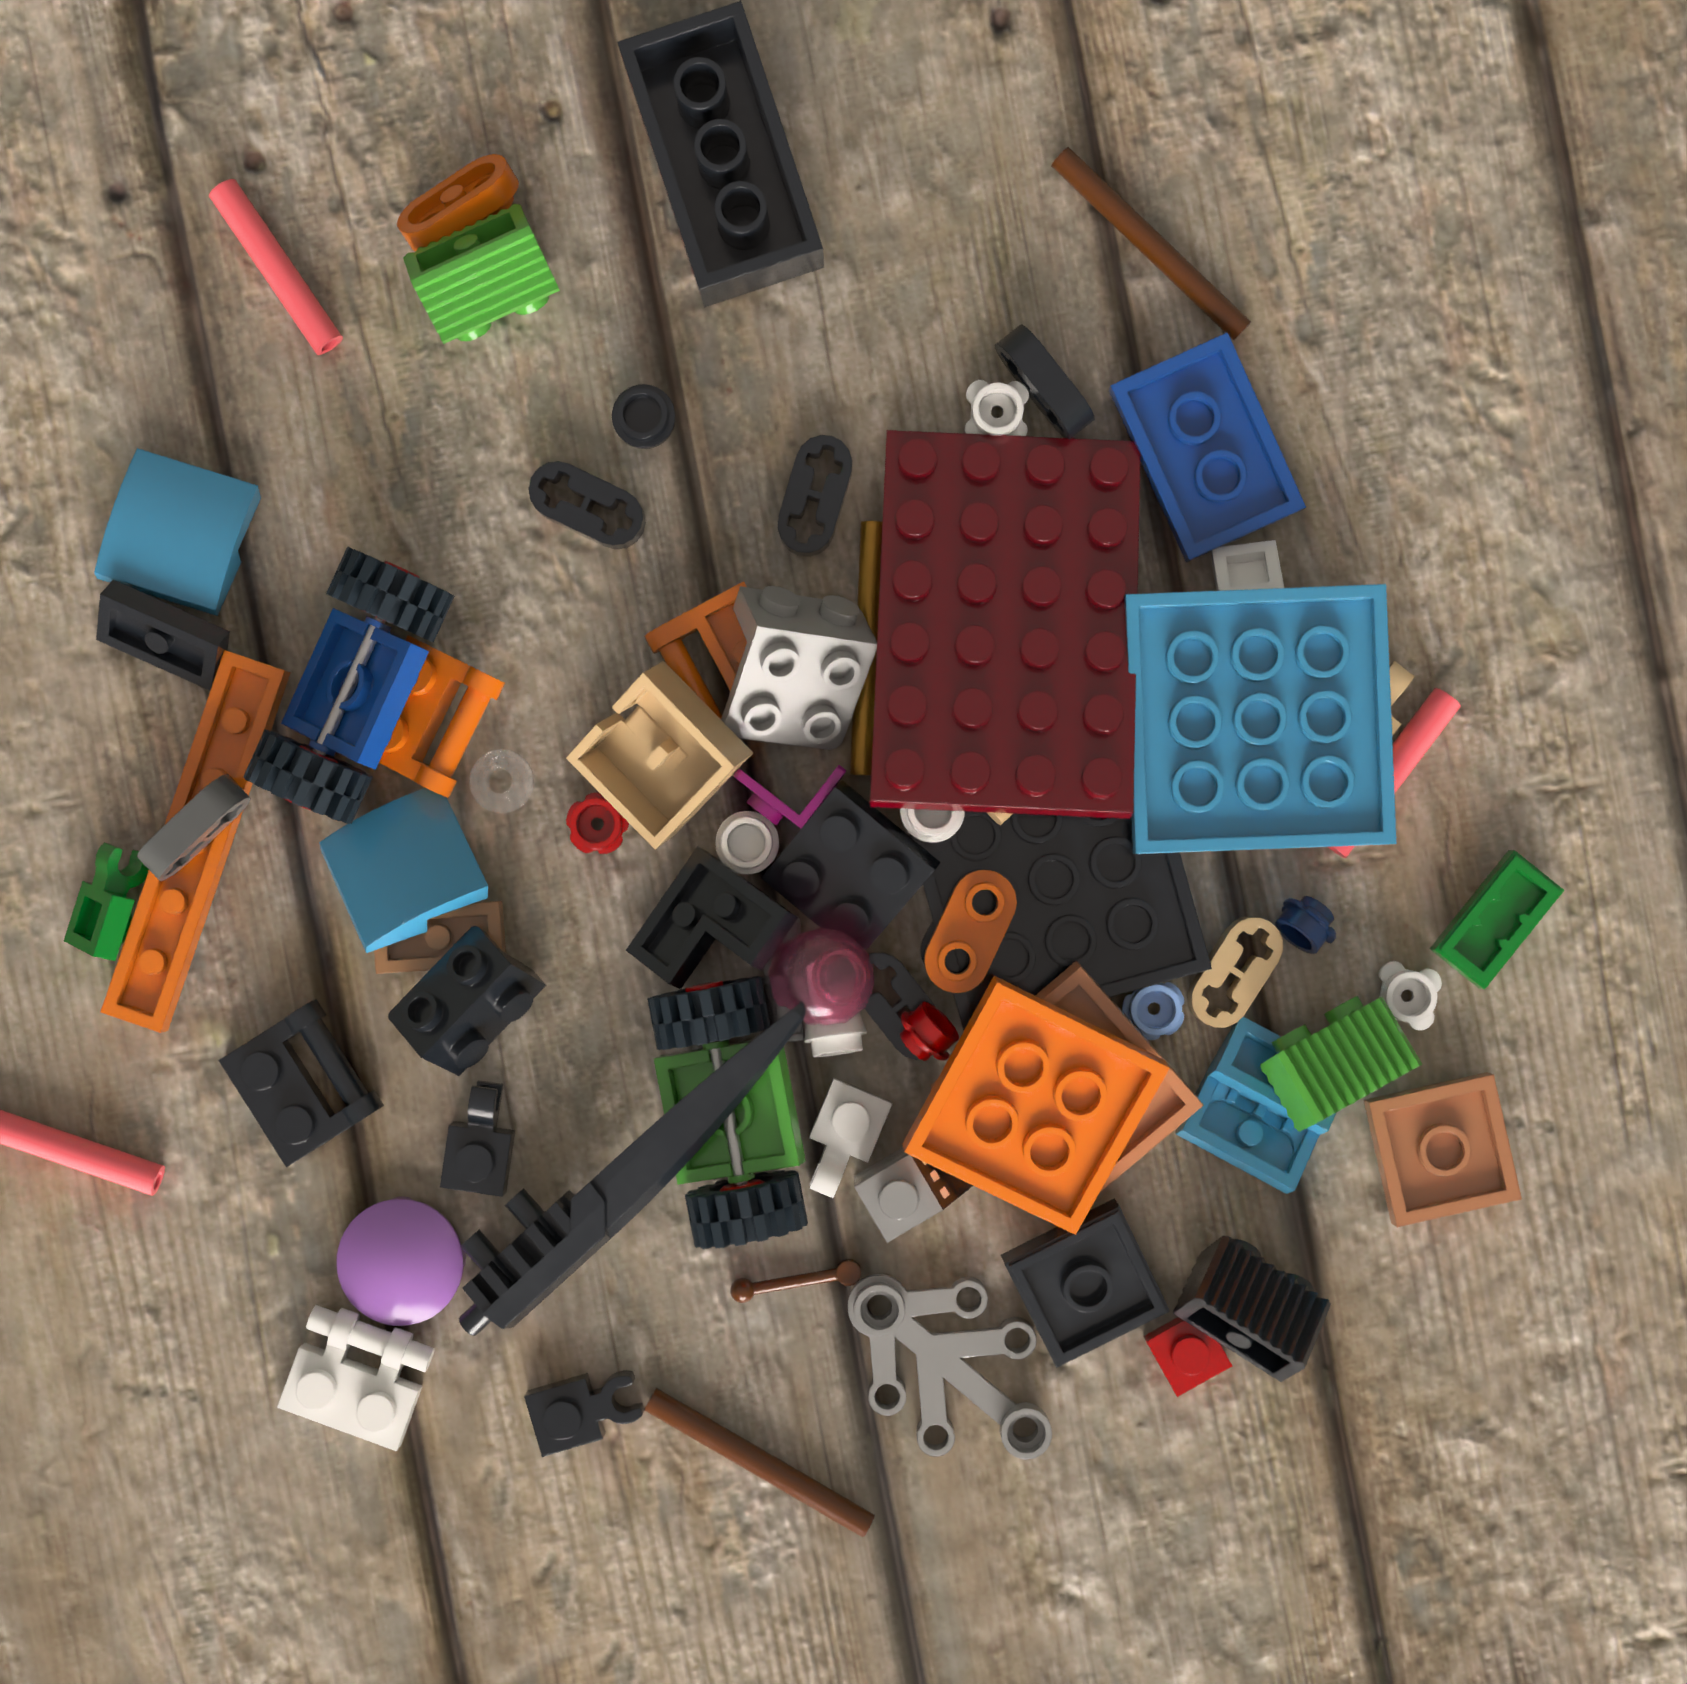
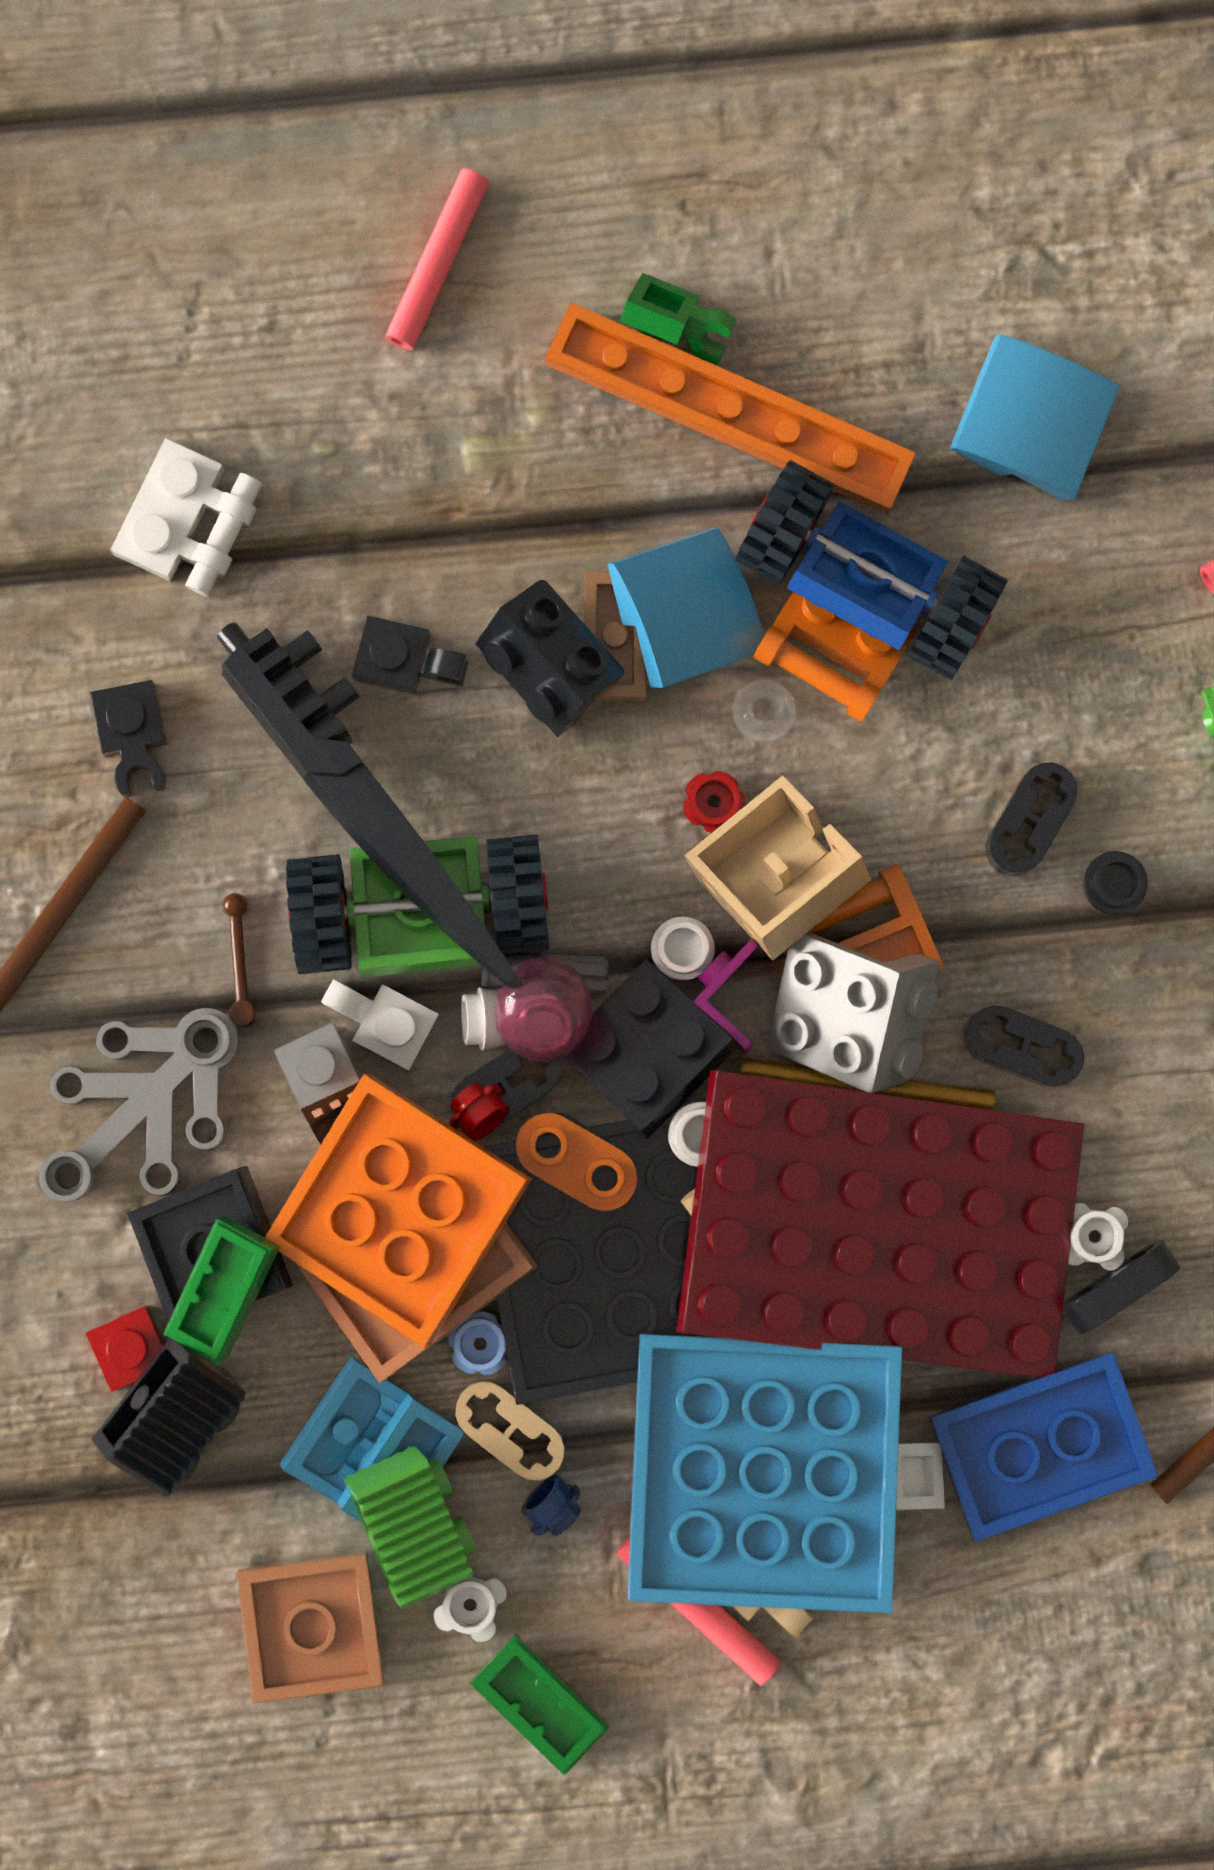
camera: 90 degrees right, 5 degrees down
black plate [96,580,230,690] -> none
dark grey beam [137,774,251,881] -> none
black plate [218,999,384,1168] -> none
medium lavender dish [337,1196,466,1326] -> none
black plate [626,846,798,989] -> none
none -> green plate [164,1216,280,1365]

